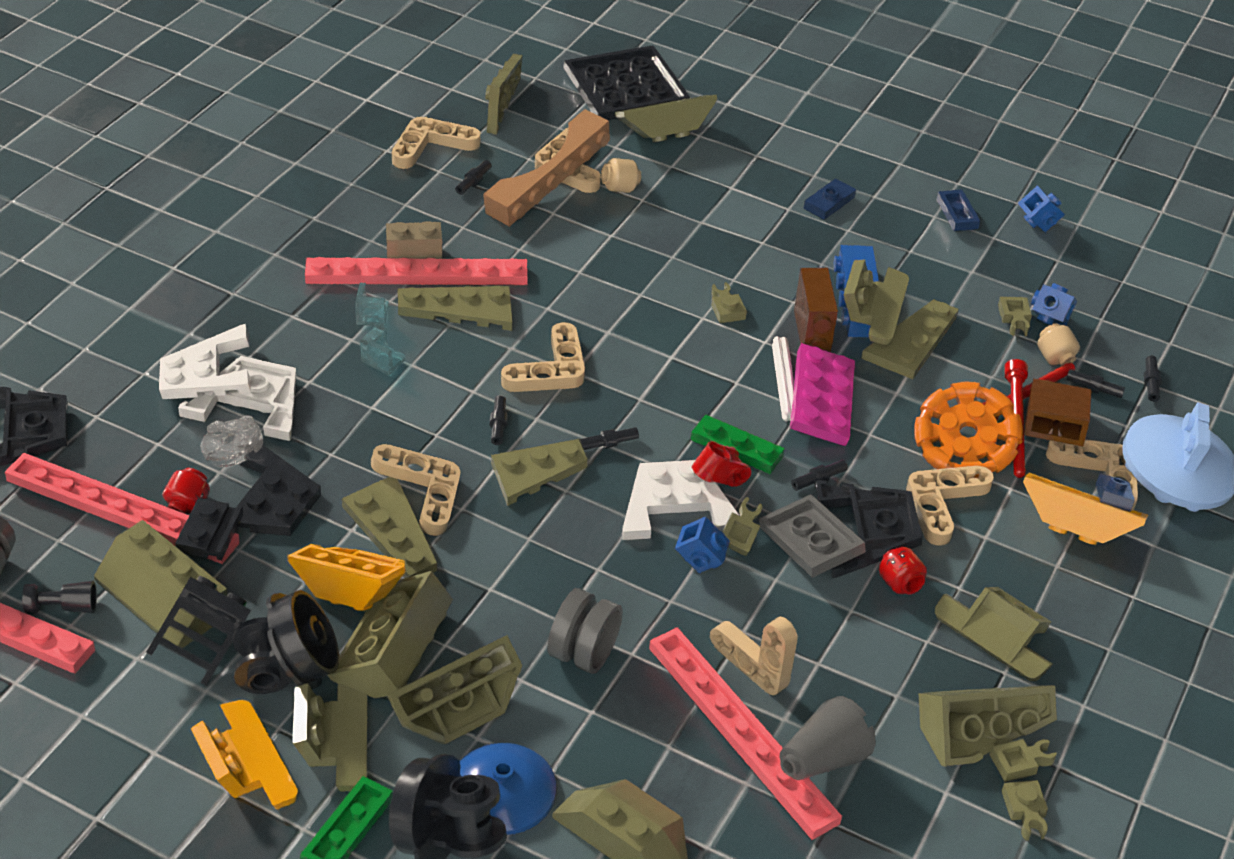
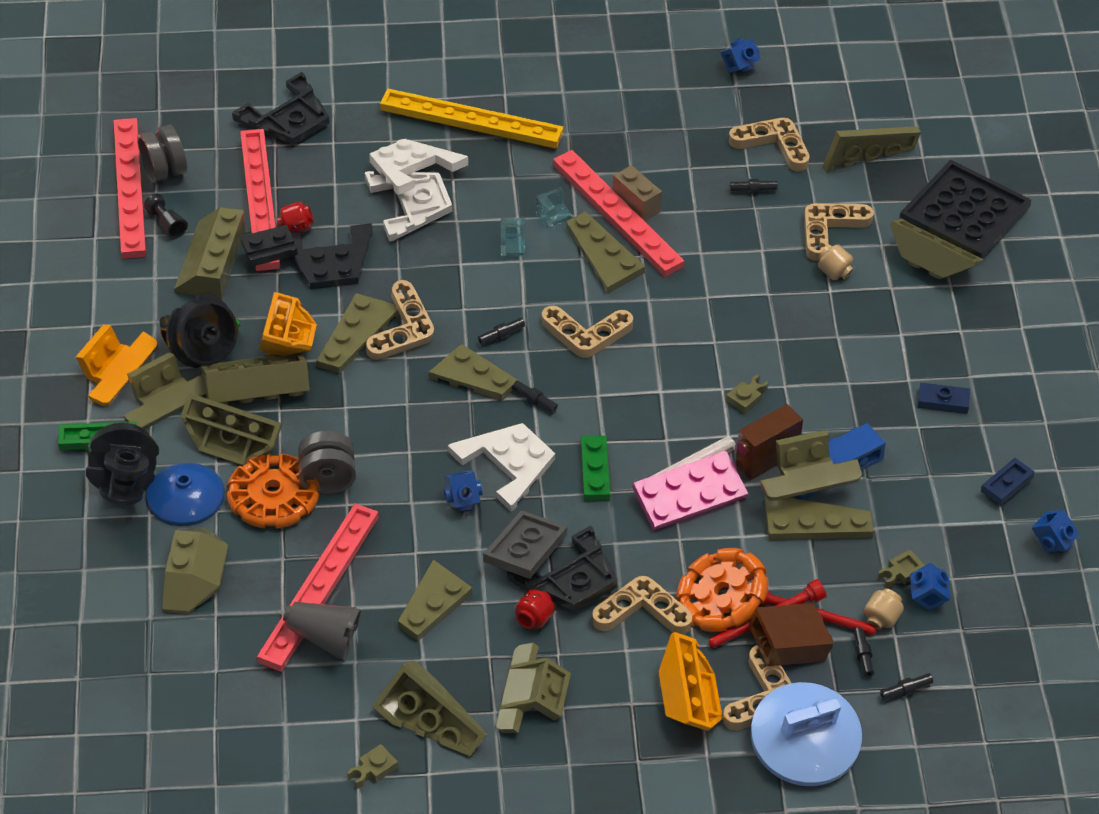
camera: 60 degrees right, 5 degrees up
black plate [146,576,251,686] -> none
clear plate [200,415,263,467] -> none
medium nougat arch [483,109,610,227] -> none
red piece [691,441,751,487] -> none
tan beam [710,617,798,696] -> none
olive plate [723,497,762,556] -> none
black bar [791,459,848,491] -> none
olive plate [990,739,1057,782] -> none
dark blue plate [1096,473,1135,512] -> none
none -> orange plate [226,453,320,529]
none -> yellow plate [380,88,564,149]
none -> olive wing [398,560,472,641]
none -> blue brick [720,38,761,73]

